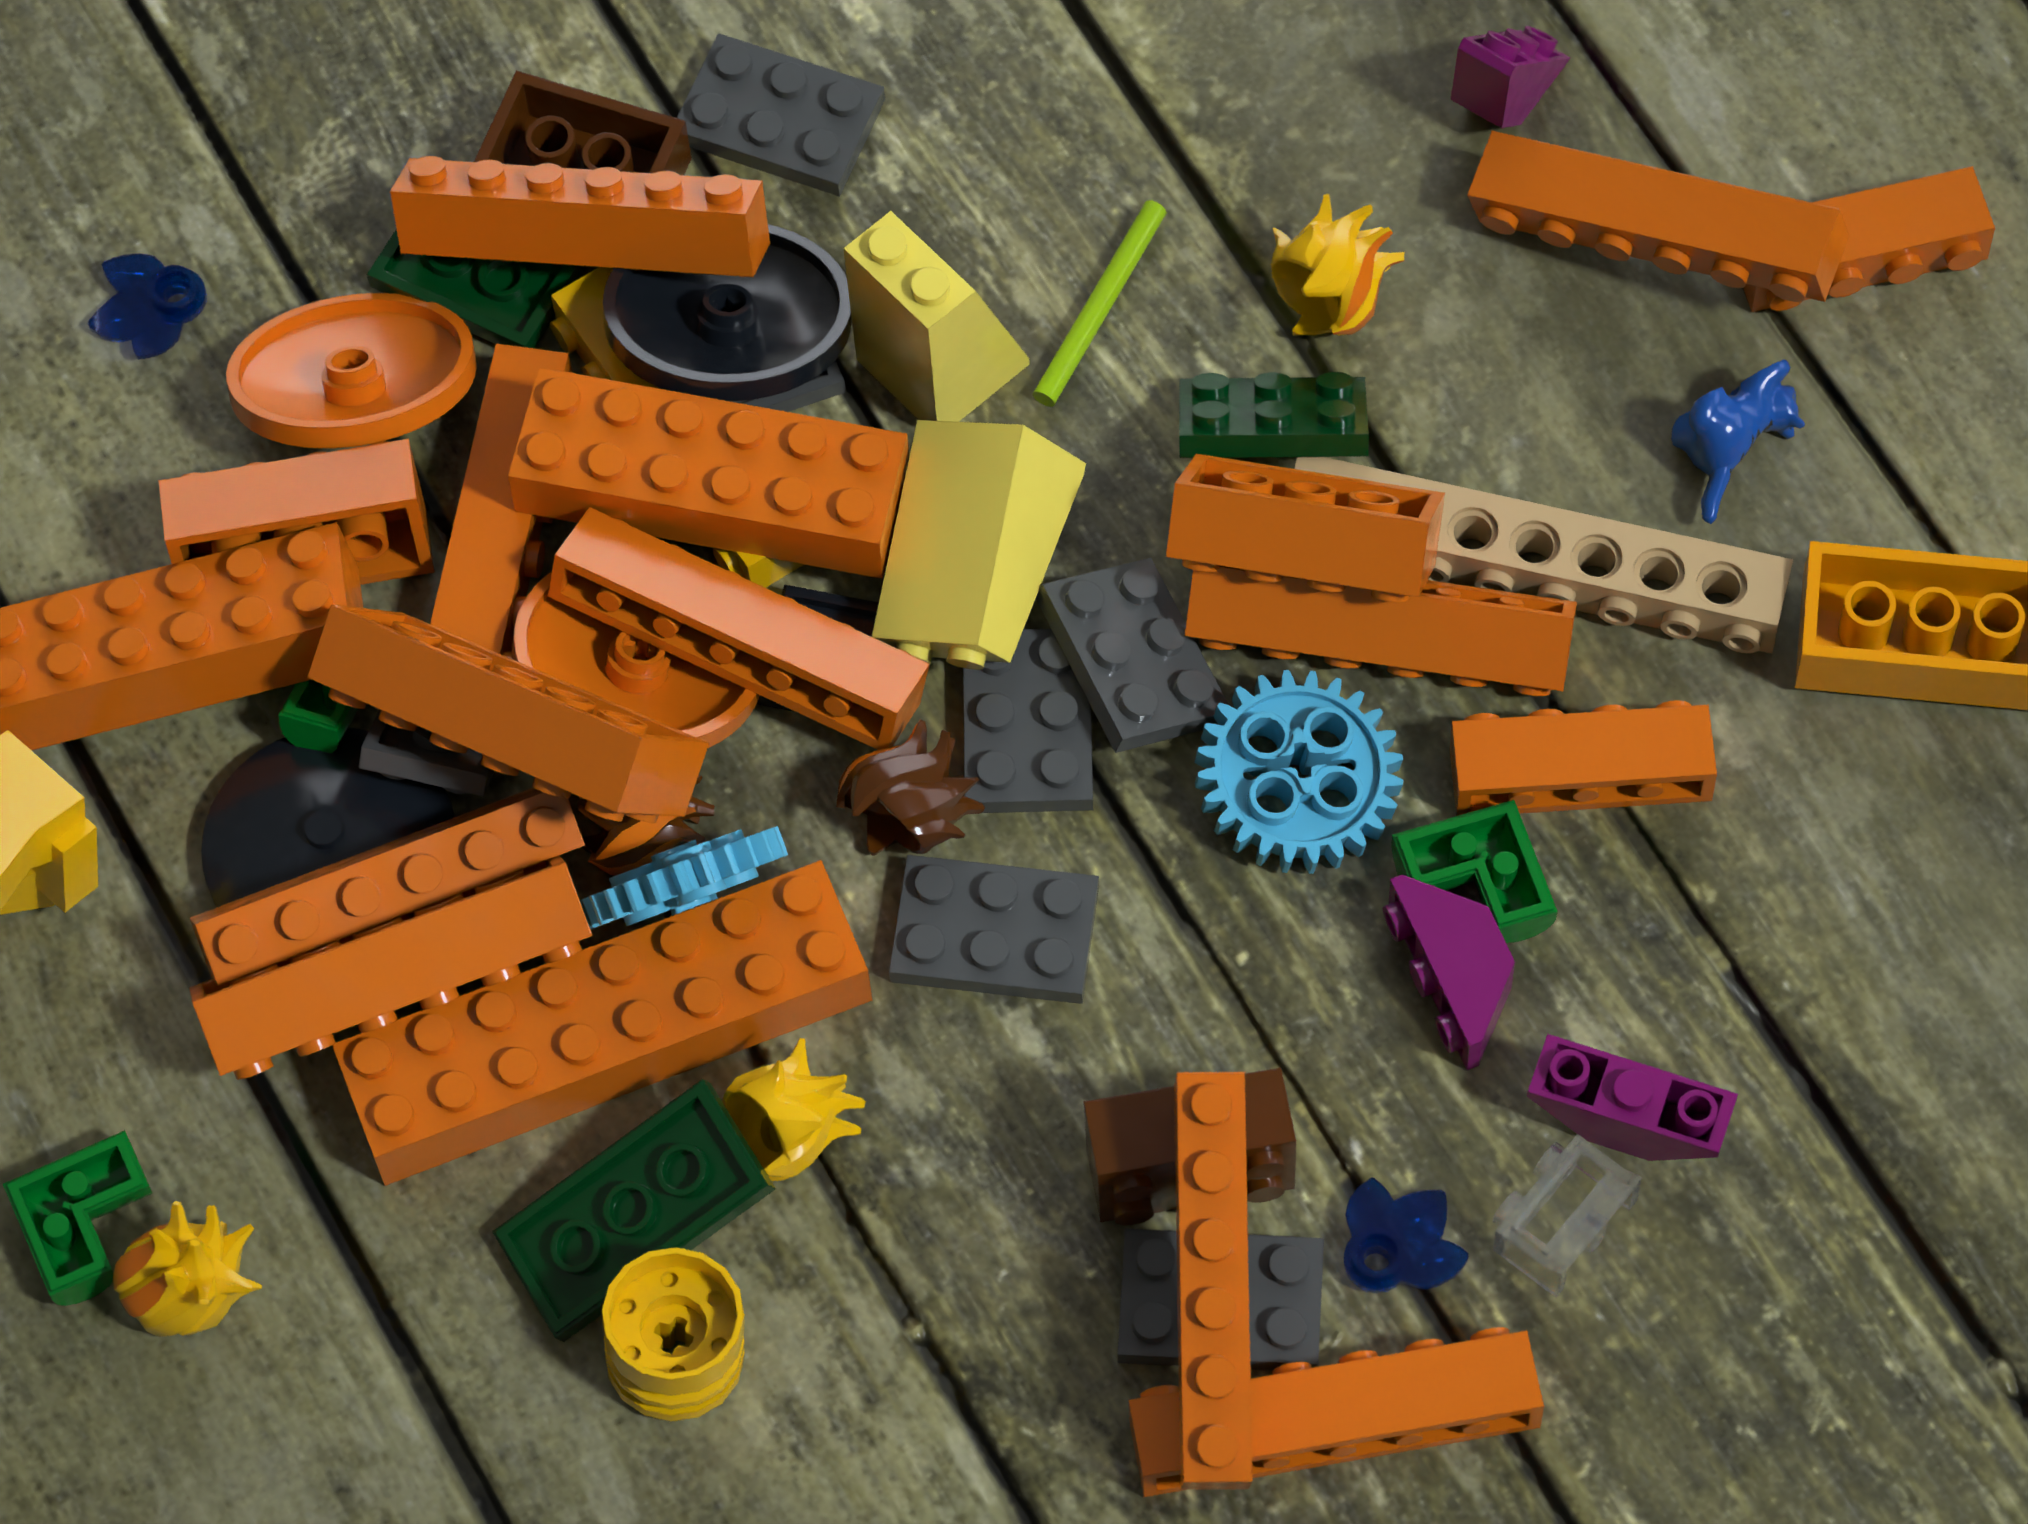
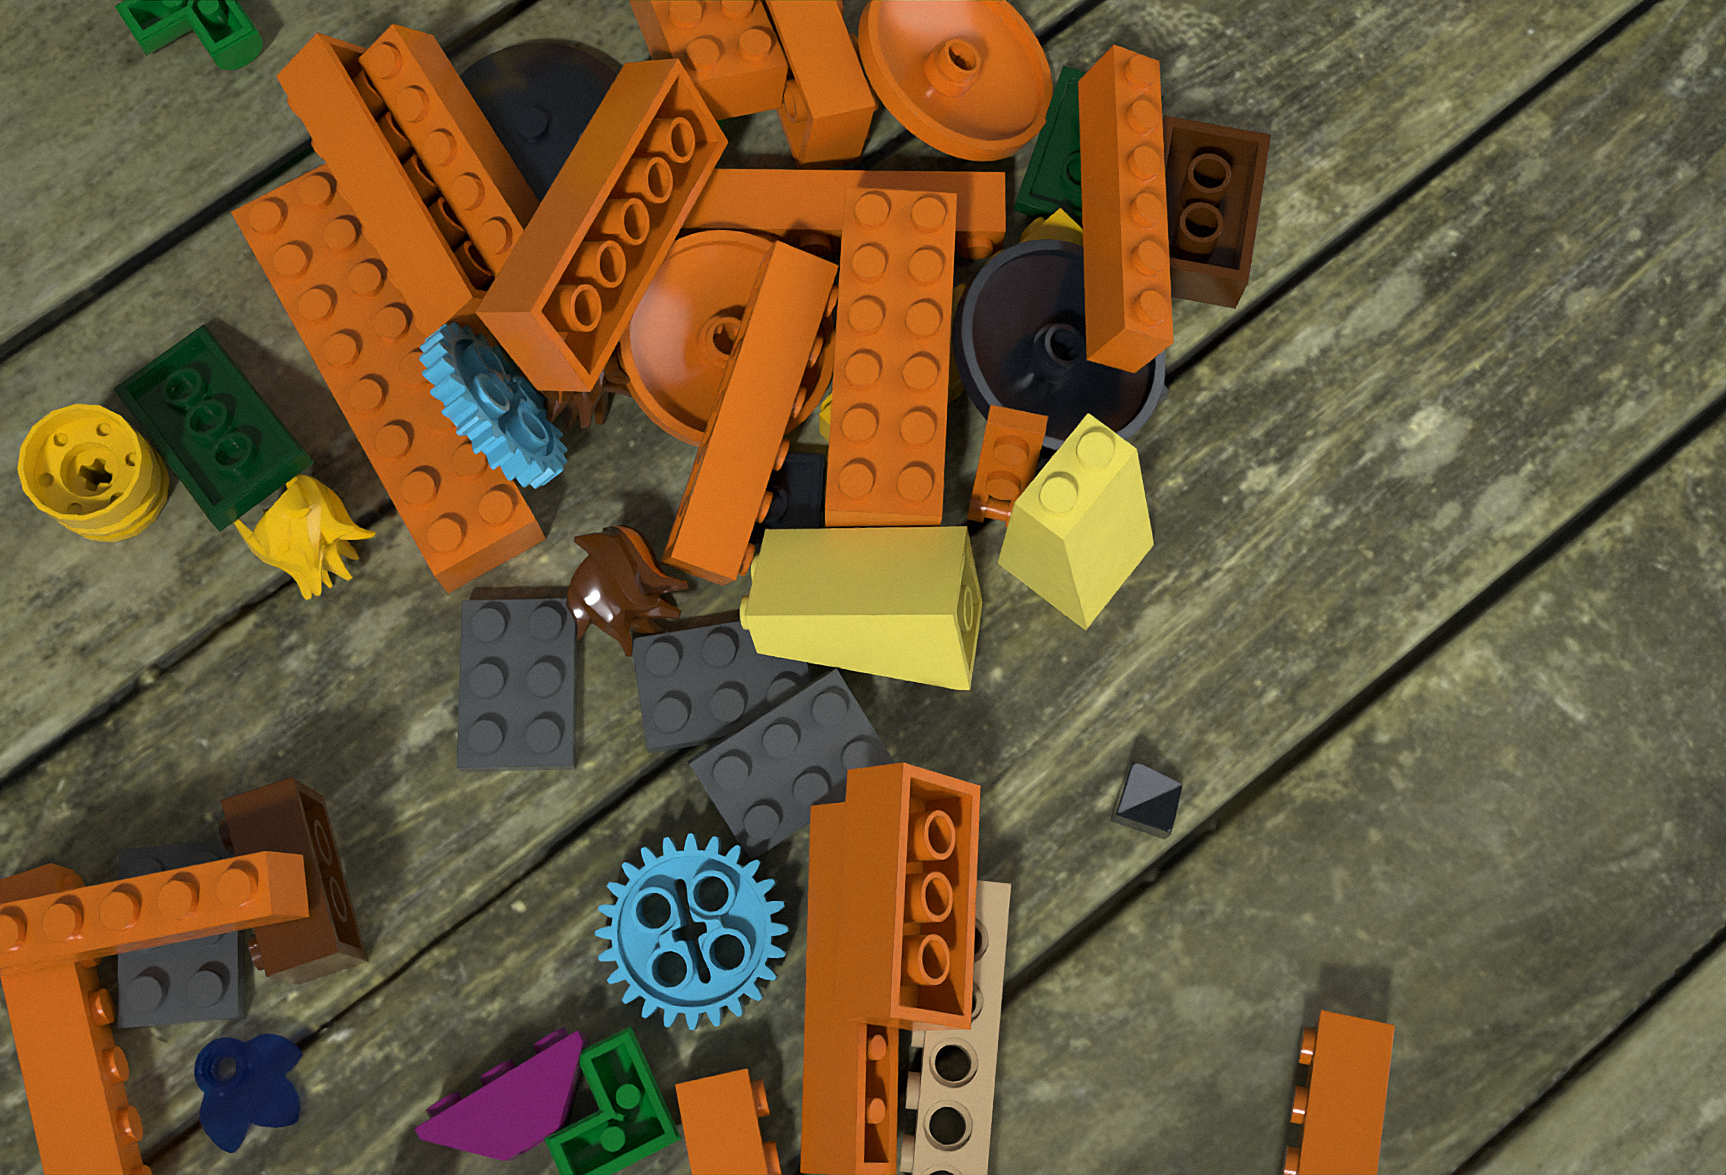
camera: 75 degrees right, 10 degrees up
yellow hair [113,1201,262,1337] -> none
dark grey plate [677,33,886,197] -> none
lime bar [1033,200,1167,407] -> none
dark green plate [1179,372,1369,458] -> none
yellow hair [1271,194,1404,336] -> none
magenta slope [1450,26,1570,128] -> none
none -> orange plate [967,405,1048,528]
none -> black slope [1110,761,1183,840]

